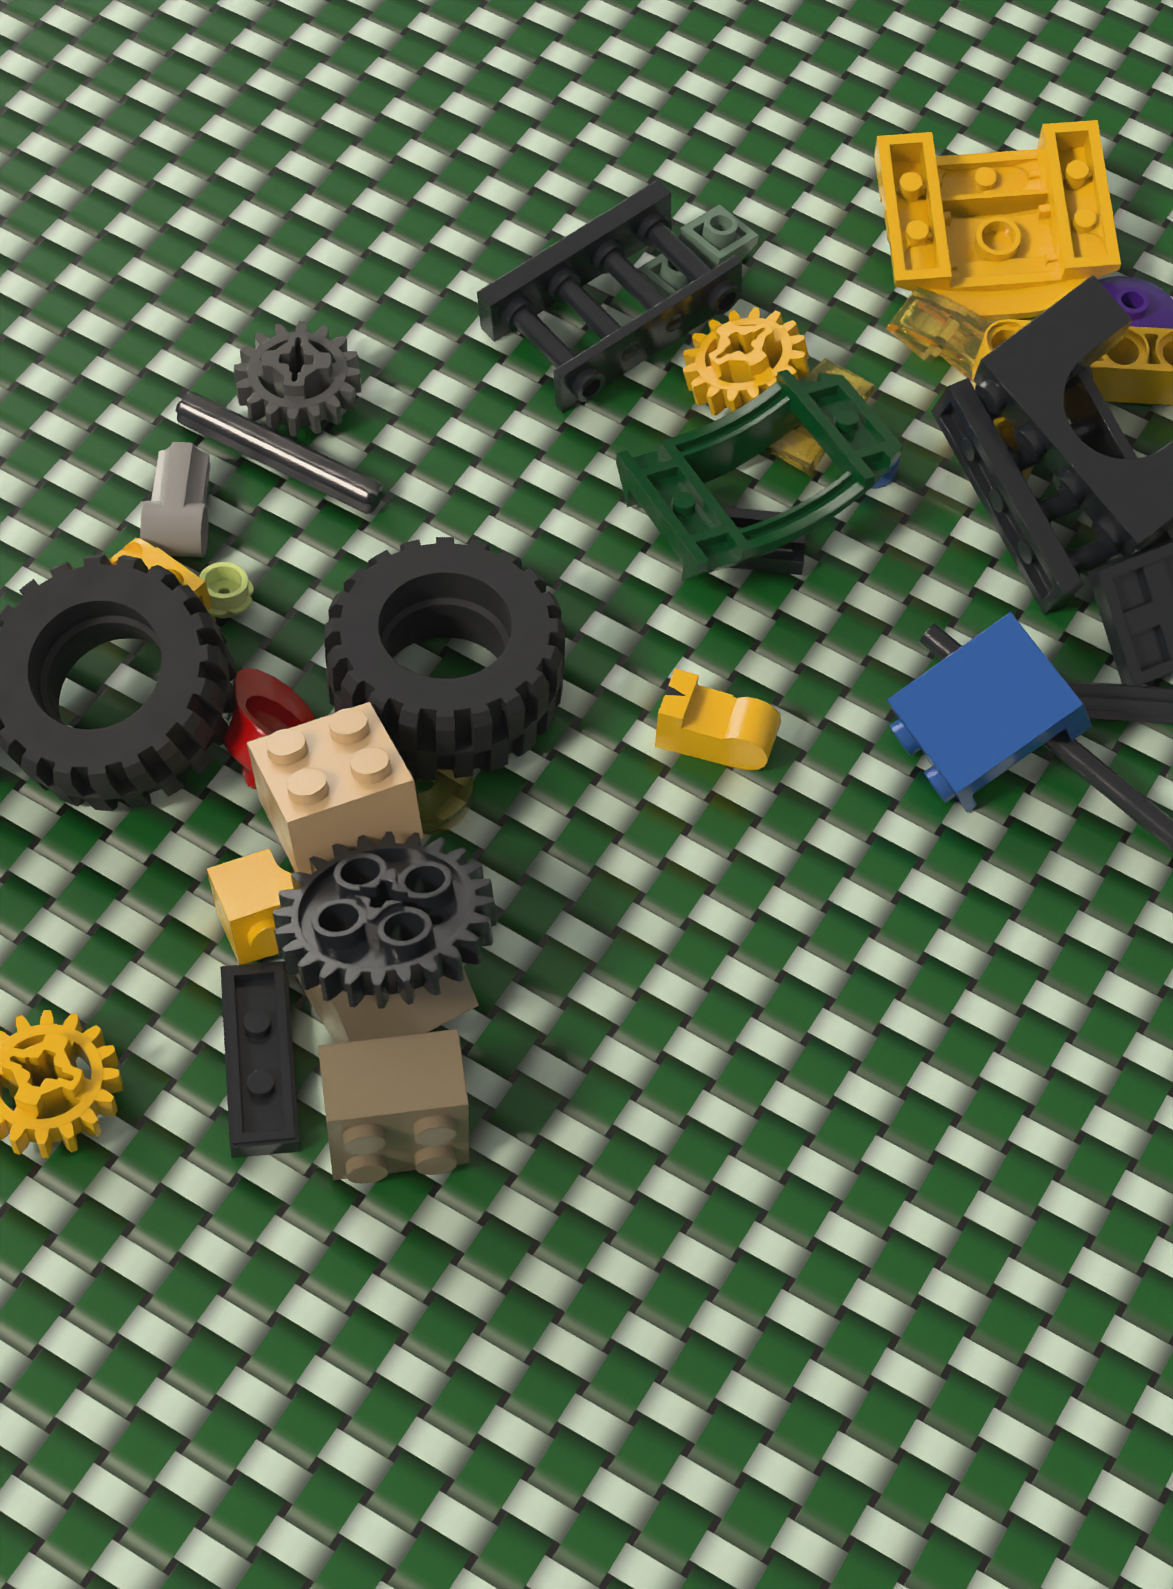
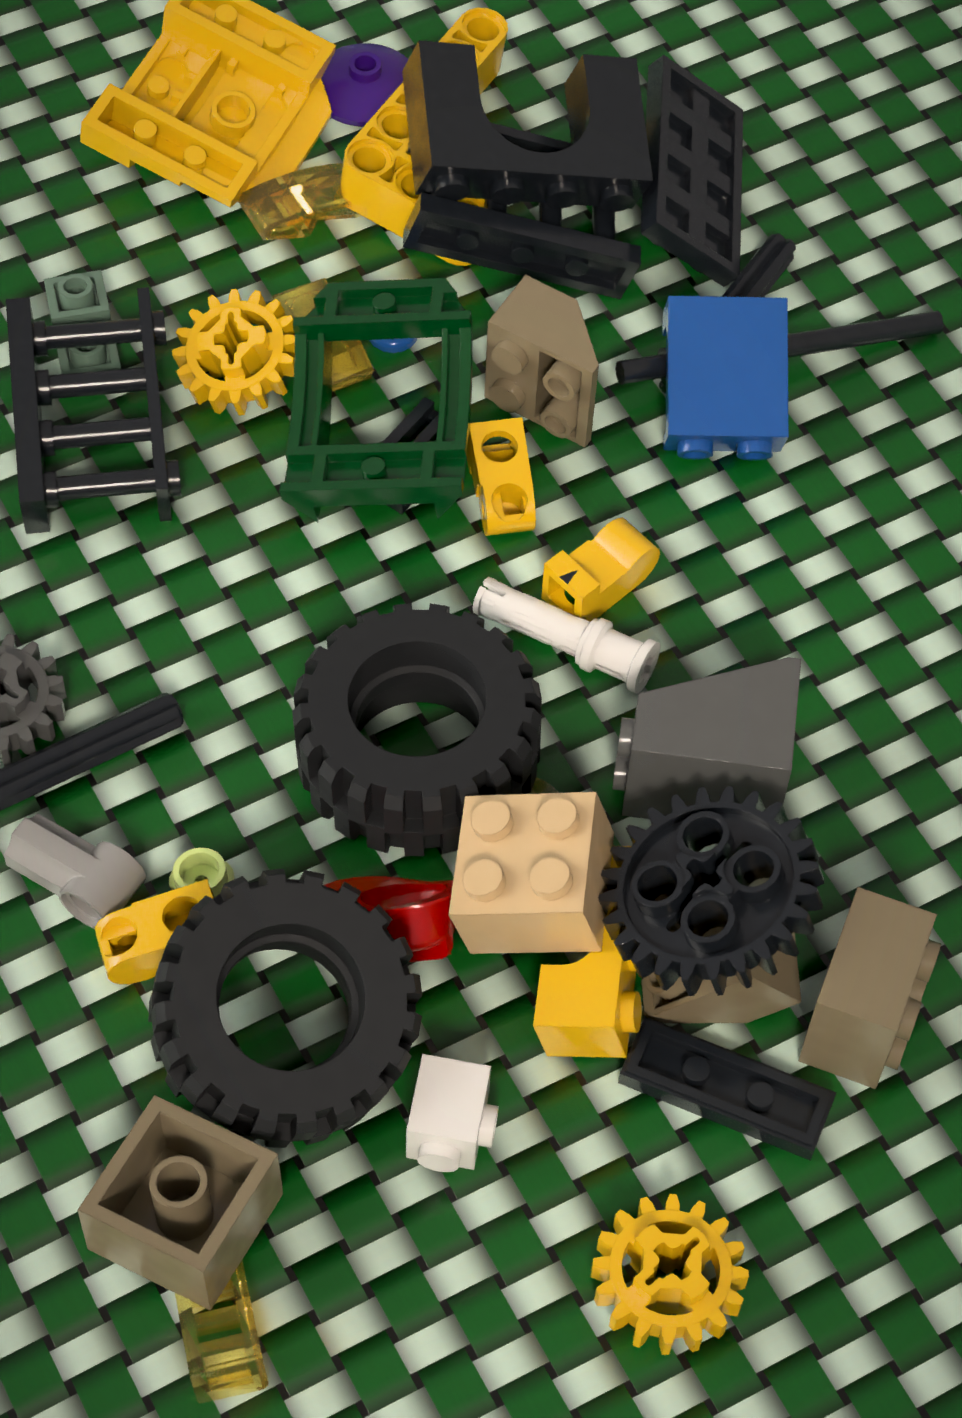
camera: 60 degrees left, 0 degrees up
none -> white brick [406,1054,499,1172]
none -> yellow leg [467,417,536,536]
none -> white pin [472,577,660,694]
none -> dark tan slope [484,275,599,447]
none -> dark grey slope [612,657,801,819]

